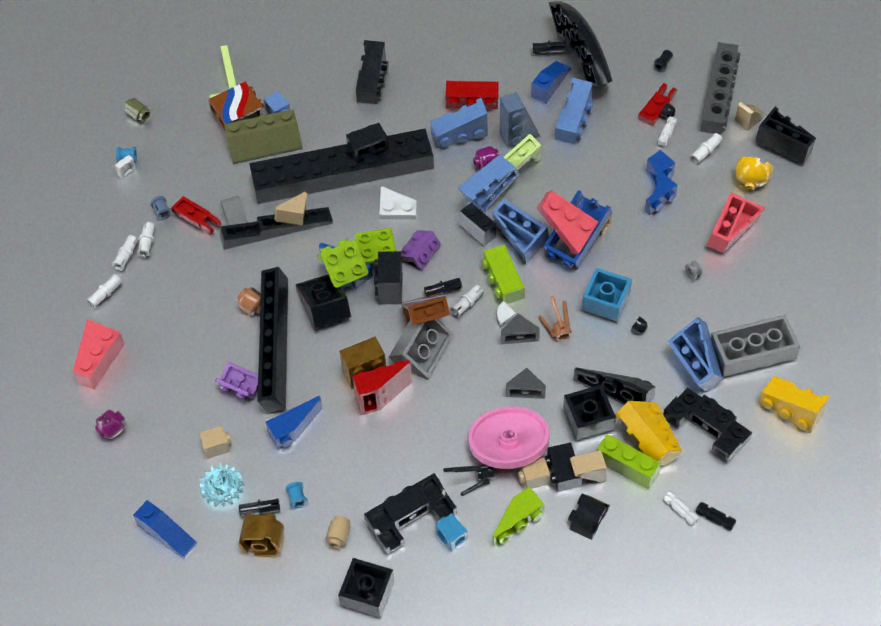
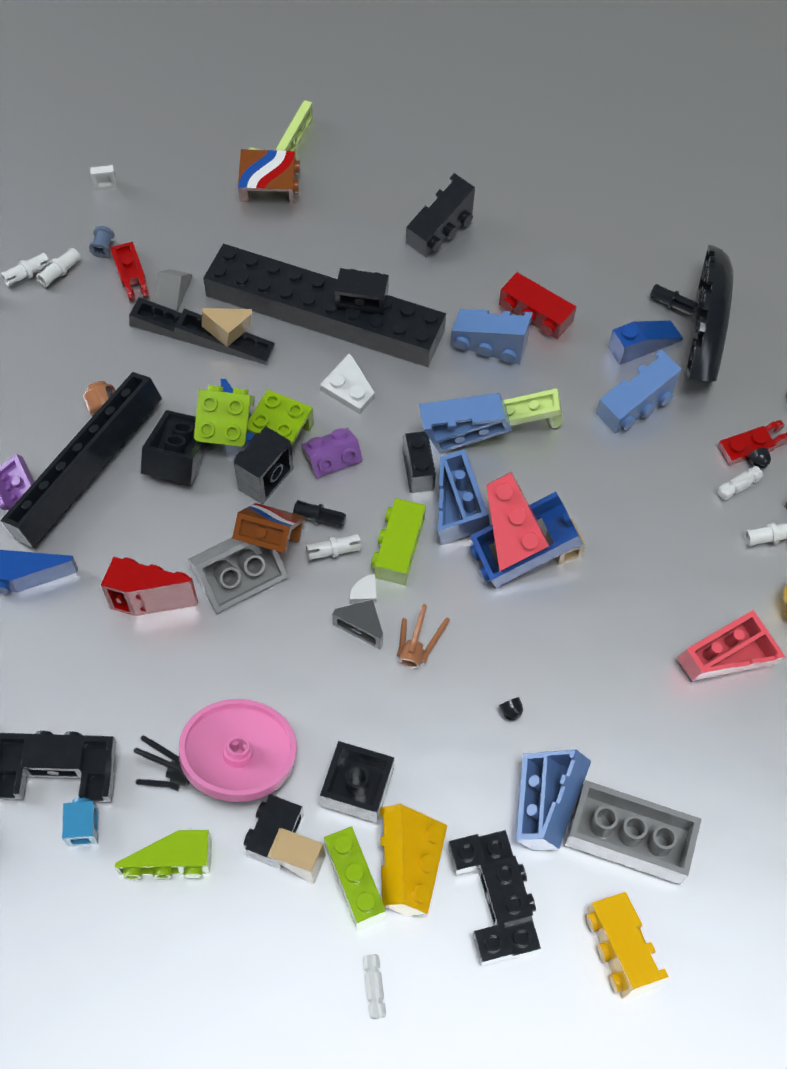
camera: 30 degrees right, 5 degrees up
dark azure bush [116,147,137,163] -> none
olive brick [124,98,151,122] -> none
olive slope [224,109,303,164] -> none
medium blue brick [264,91,291,114] -> none
pearl gold brick [339,336,386,390] -> none
magenta head [473,146,500,170] -> none
sand blue wedge [500,92,541,148] -> none
dark grey slope [506,368,546,399] -> none
tan brick [518,457,550,489] -> none
black cylinder [568,493,610,540] -> none
black wedge [573,367,656,405] -> none
dark azure brick [582,268,632,322] -> none
blue arch [645,150,678,215] -> none
light grey bush [685,261,703,280] -> none
black axle [696,502,736,530] -> none

